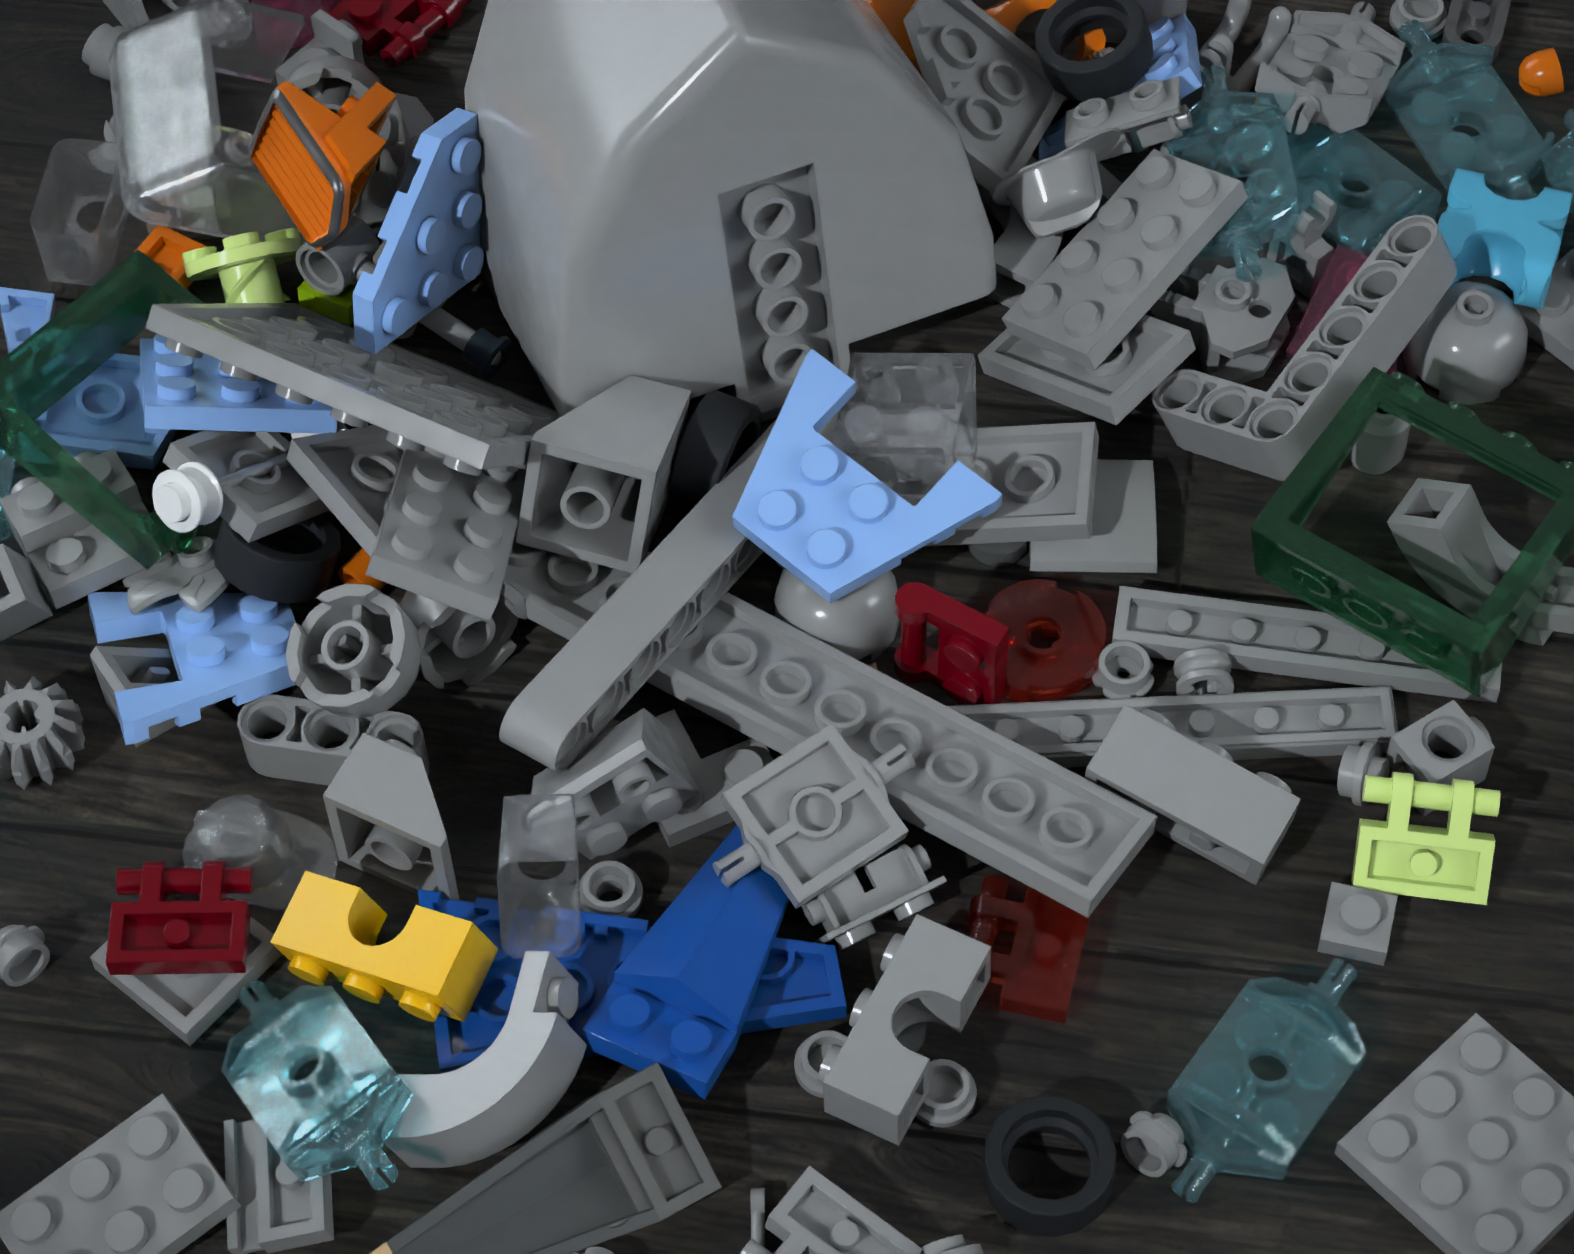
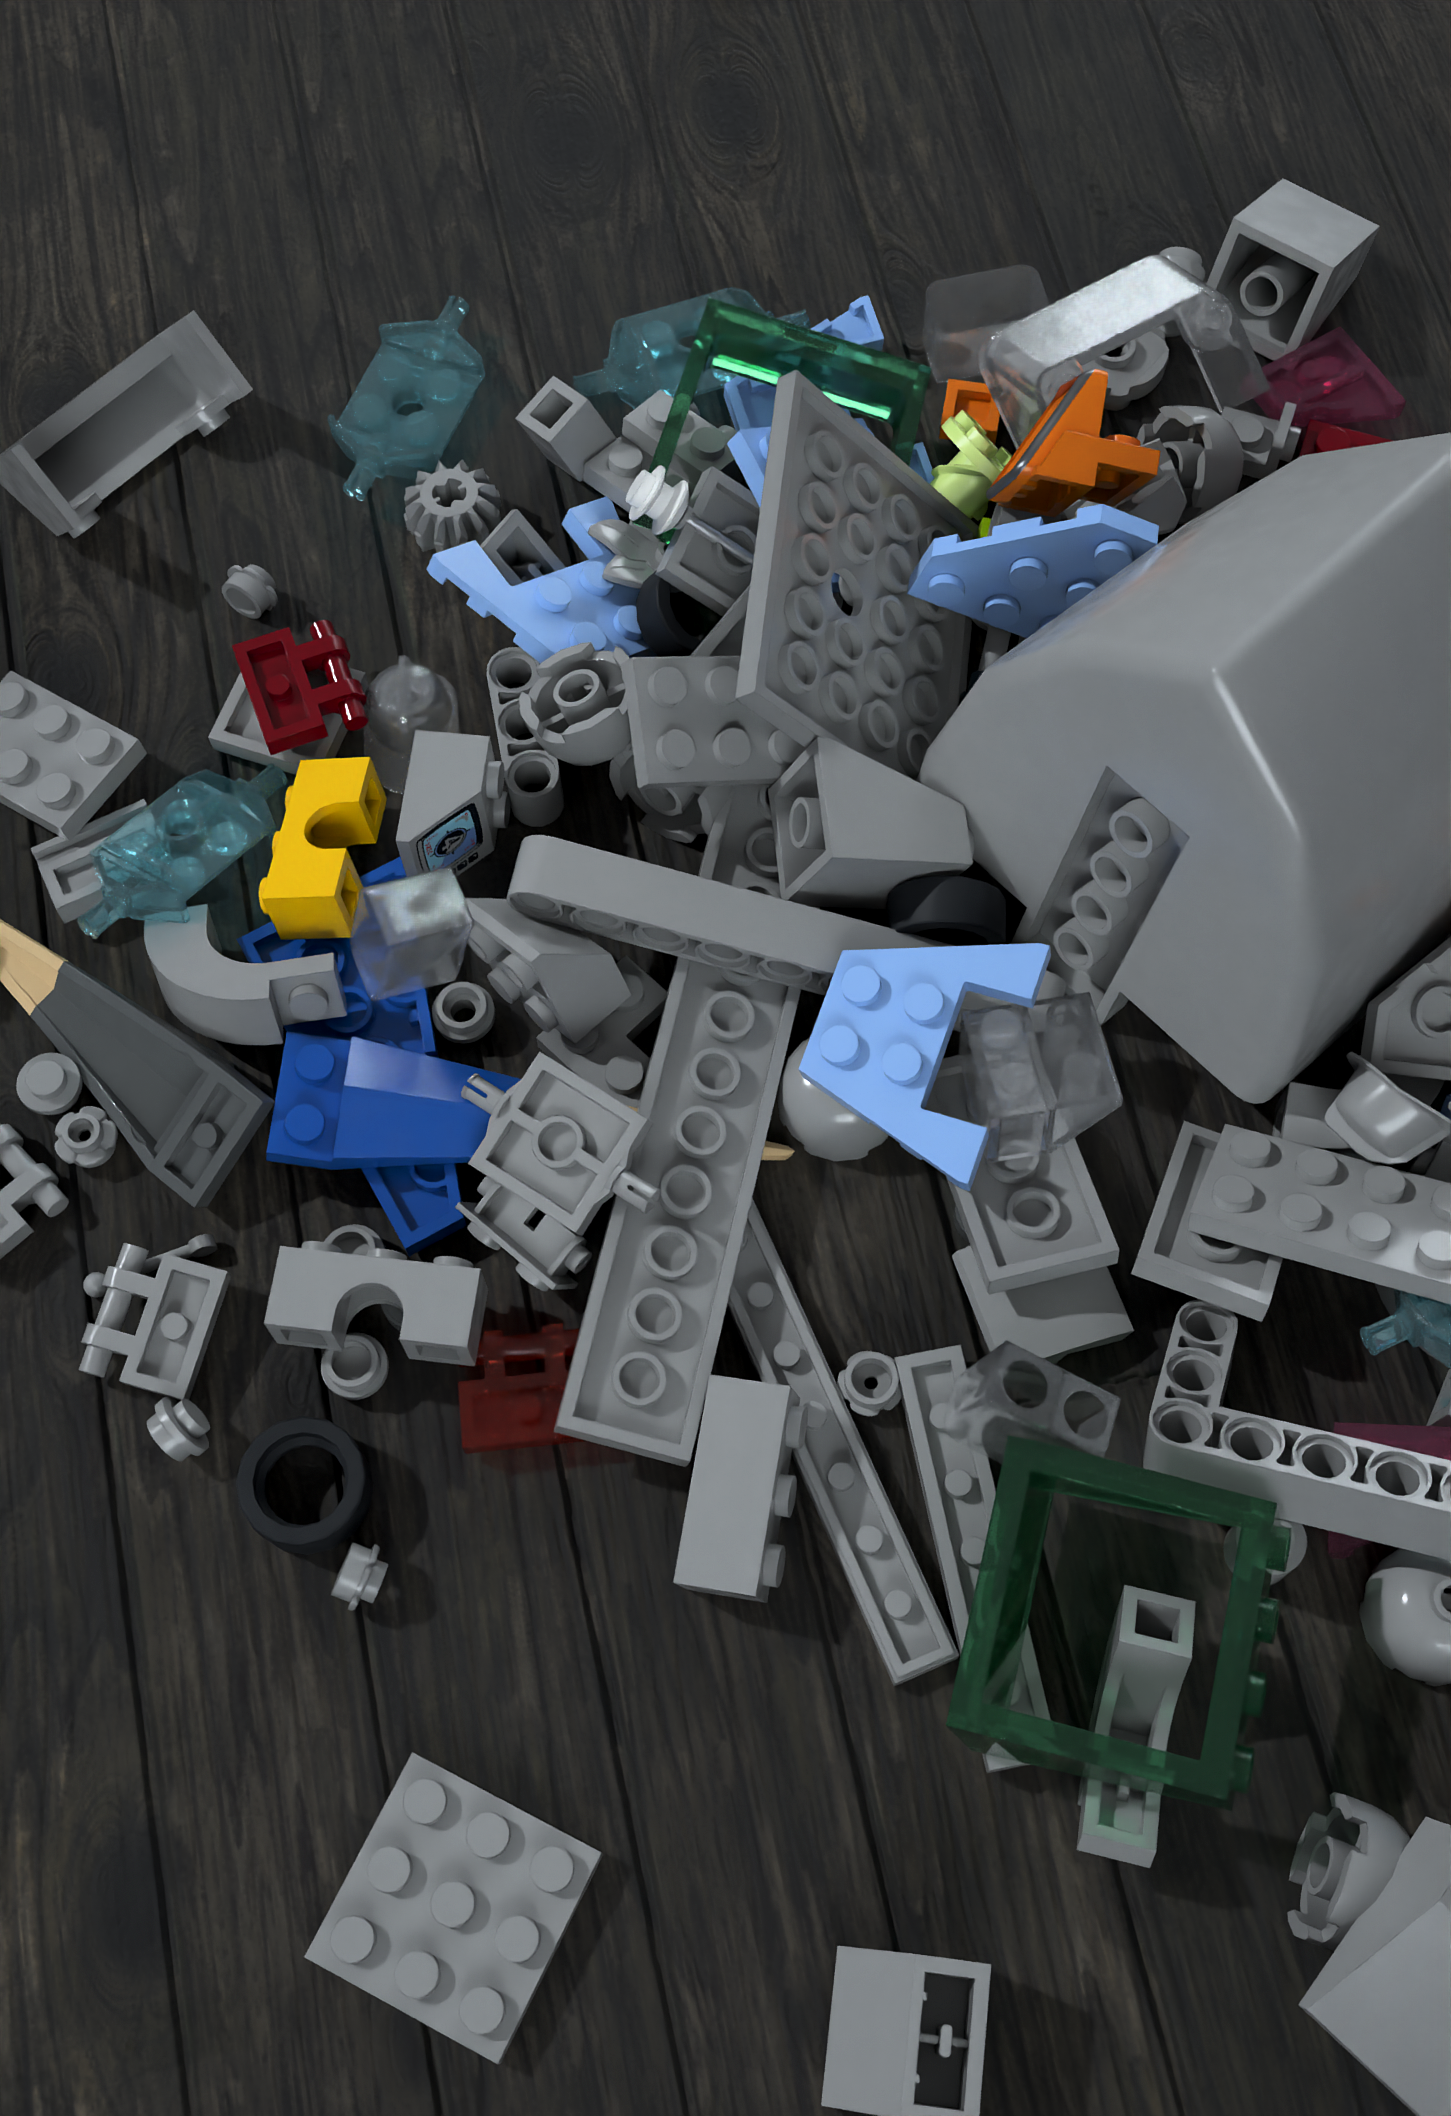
camera: 70 degrees right, 10 degrees up
dark red plate [894,582,1010,705] -> none
clear red plate [985,579,1106,703] -> none
light grey hinge [1150,257,1295,384] -> none
clear light blue plate [1166,958,1366,1203] -> none
light grey bush [1173,648,1234,695] -> none
light grey plate [1317,882,1398,966] -> none
light grey plate [1337,741,1390,807] -> none
yellowish green plate [1351,772,1501,905] -> none
light grey brick [1386,699,1495,817] -> none
none -> clear piece [944,1340,1121,1486]

